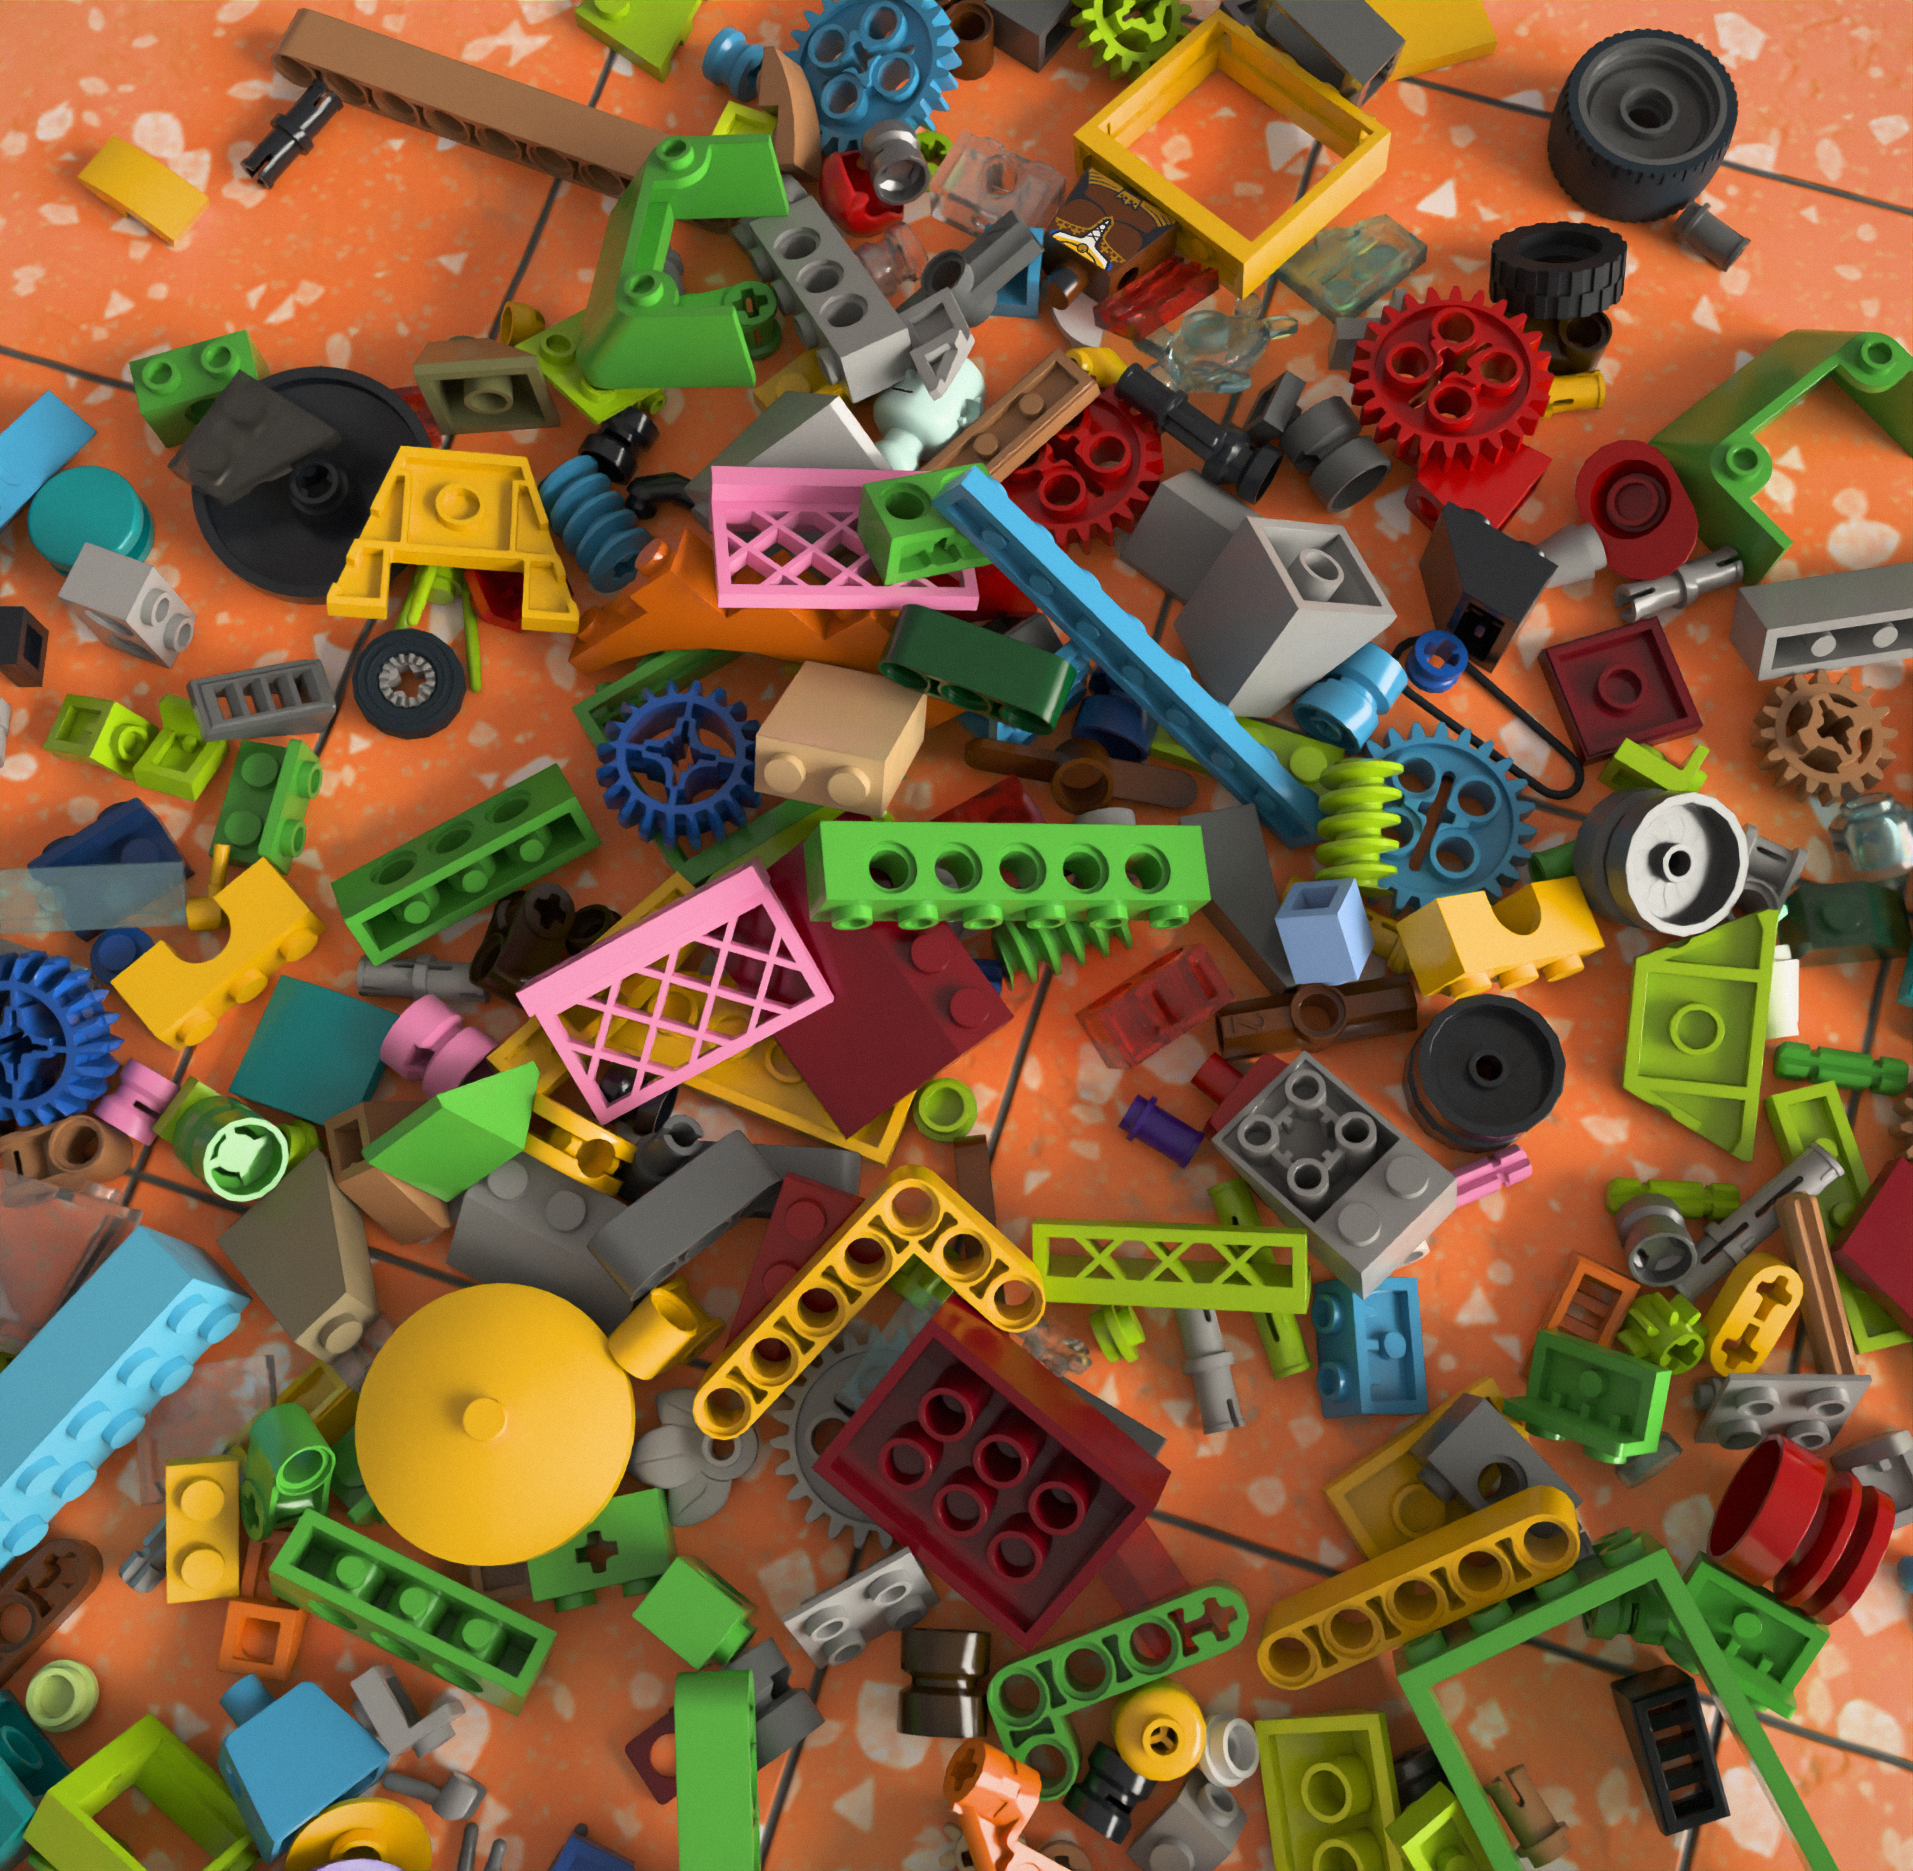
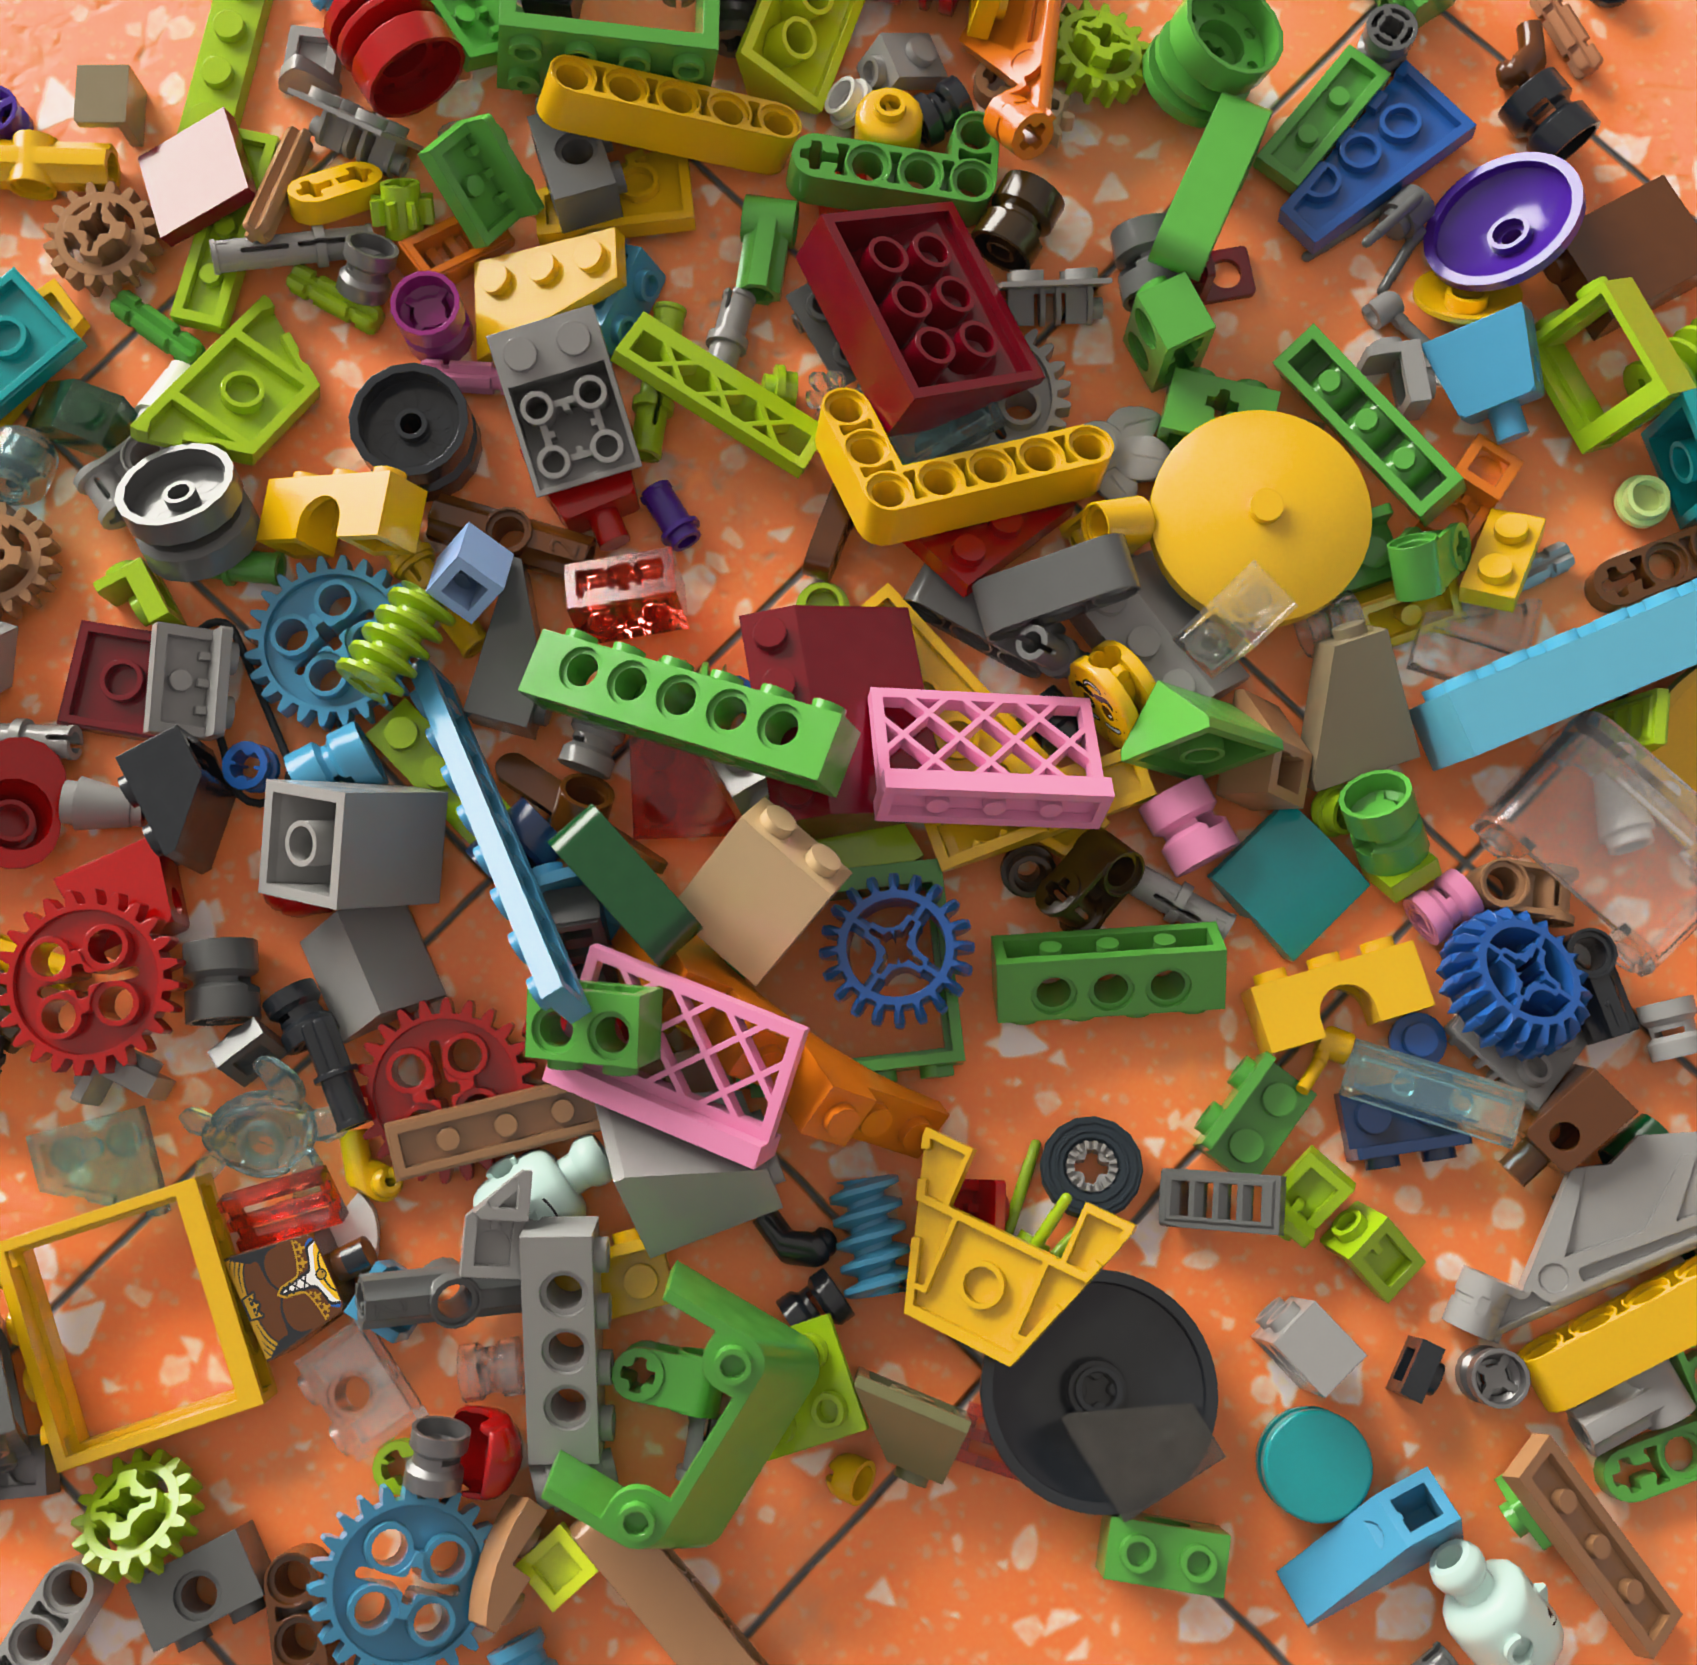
camera: 155 degrees left, 5 degrees up
none -> light grey bracket [143,622,240,741]
none -> magenta wheel [390,270,474,365]
none -> yellow wing [474,227,627,365]
none -> bright green piece [736,194,799,305]
none -> clear slope [1172,559,1298,679]

